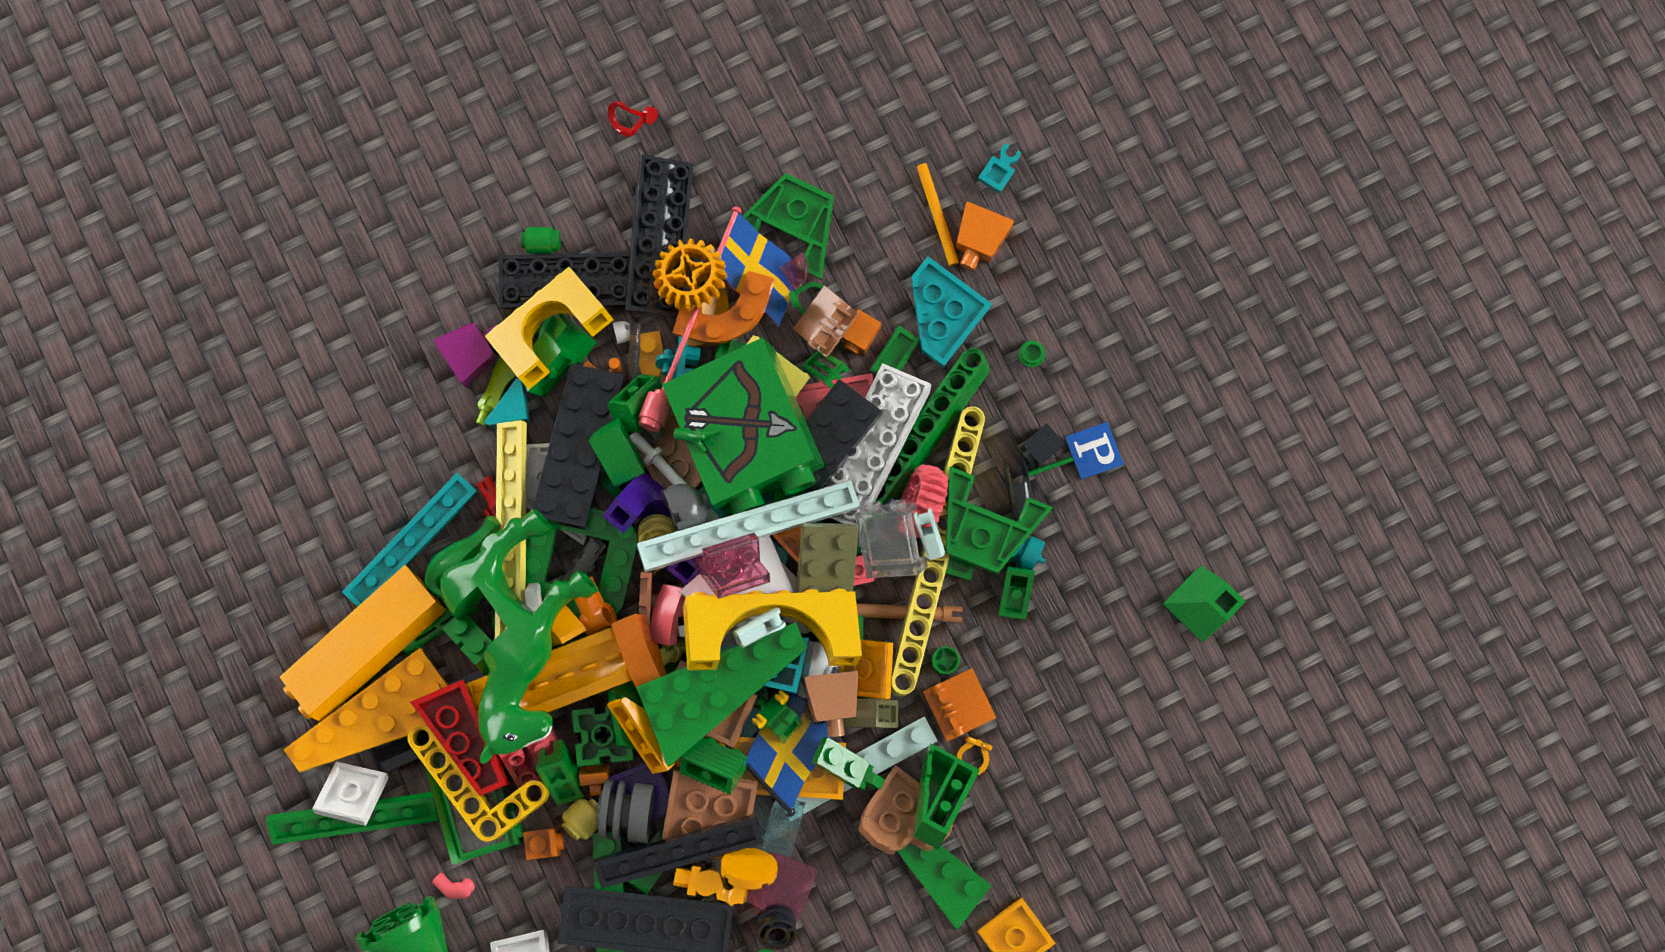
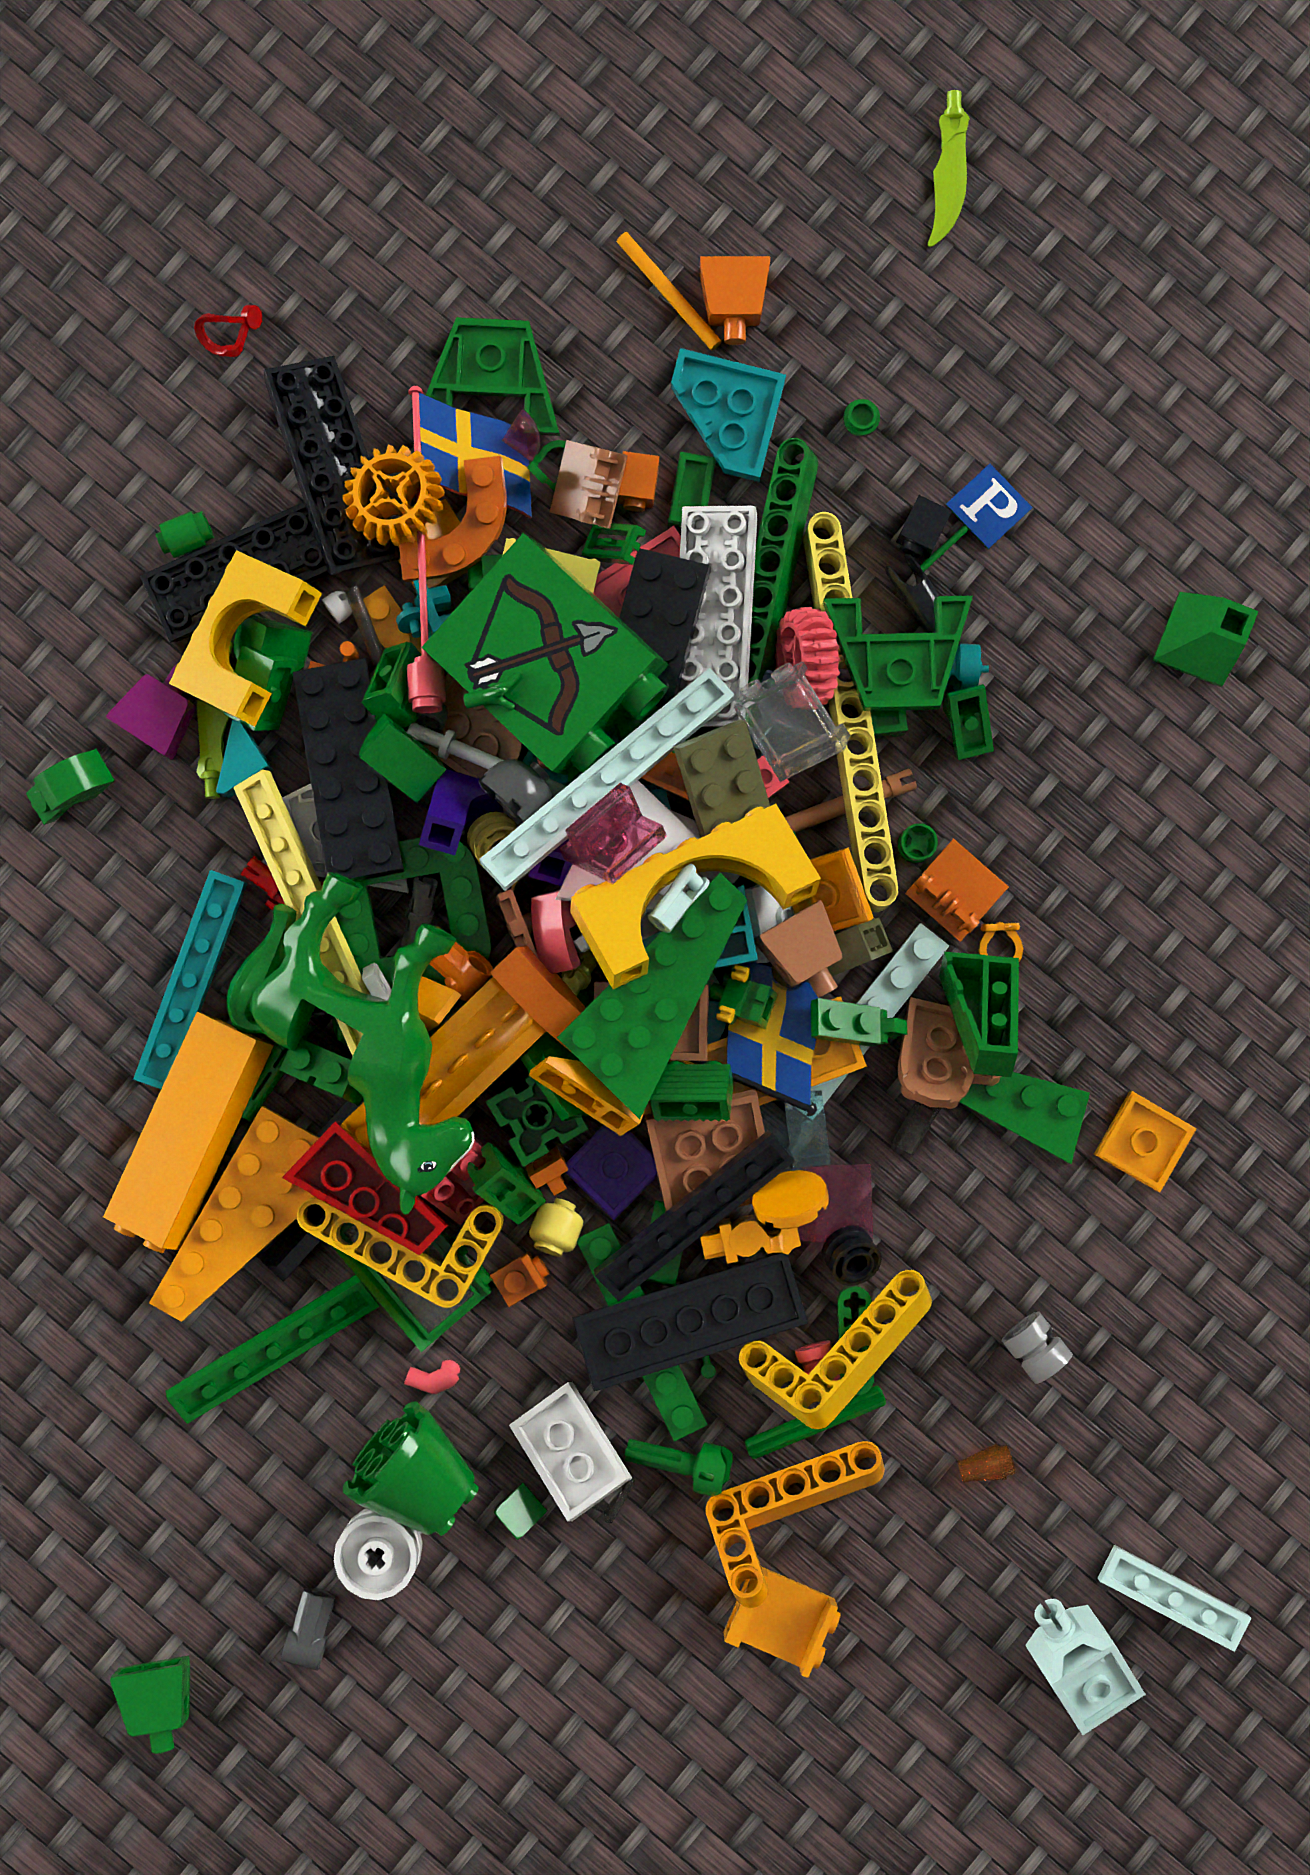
camera: 25 degrees left, 5 degrees up
white tile [312,761,388,826] -> none
dark grey wheel [596,779,655,844] -> none
green tile [599,475,622,499] -> none
light aqua bar [914,508,945,560] -> none
teal plate [978,143,1021,194] -> none
none -> green brick [26,749,115,825]
none -> lime sword [928,90,970,247]

